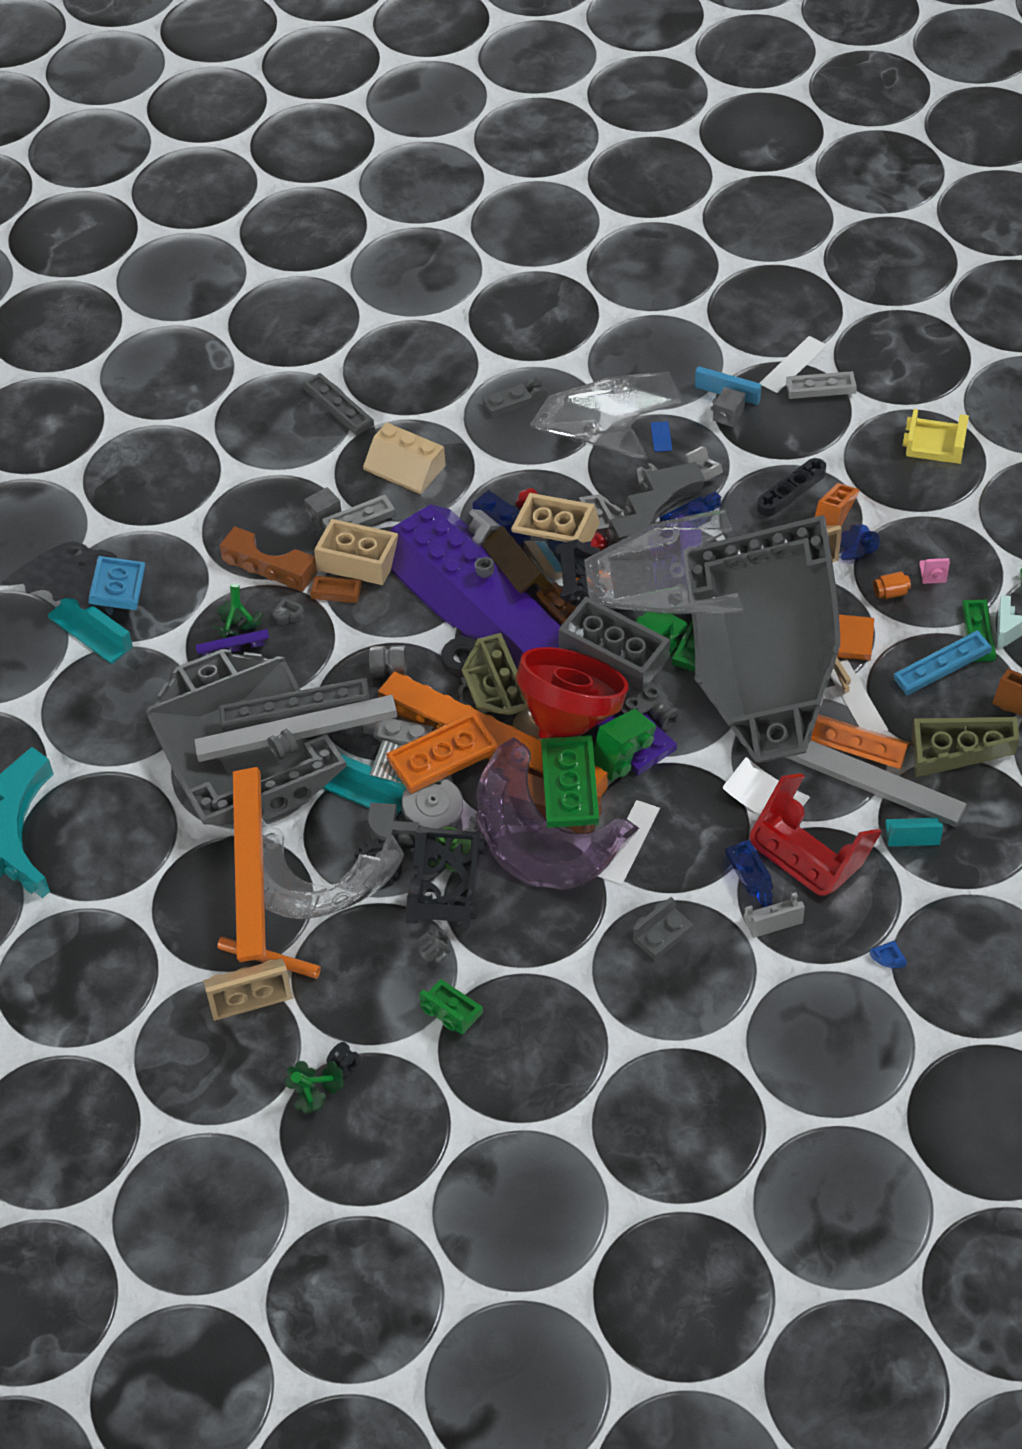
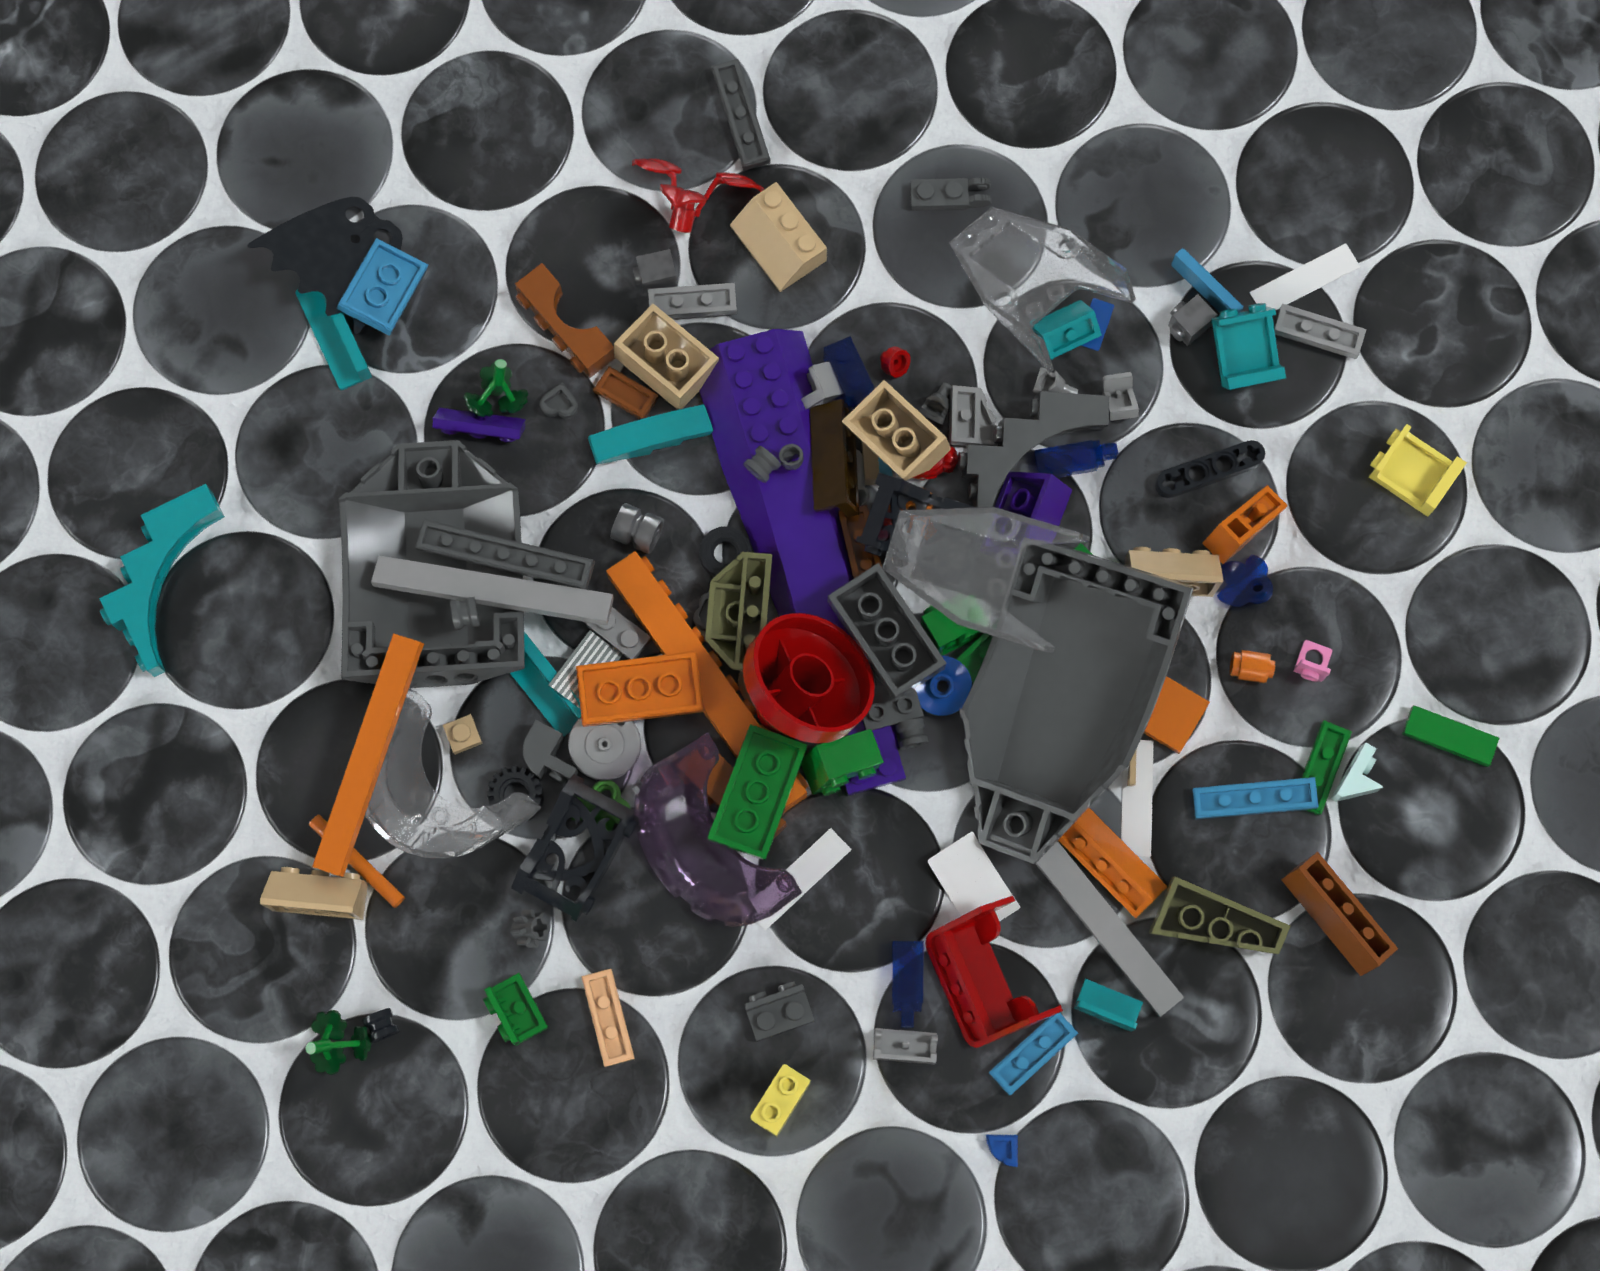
camera: 20 degrees right, 25 degrees up
none -> tan plate [443,714,483,755]
none -> light nougat tile [582,969,635,1067]
none -> teal slope [588,404,713,465]
none -> red plant [632,158,764,233]
none -> dark grey wheel [743,446,781,483]
none -> light yellow panel [751,1064,811,1137]
none -> blue dish [915,656,972,716]
none -> dark azure tile [988,1013,1078,1096]
none -> teal panel [1030,300,1102,360]
none -> teal panel [1211,303,1286,390]

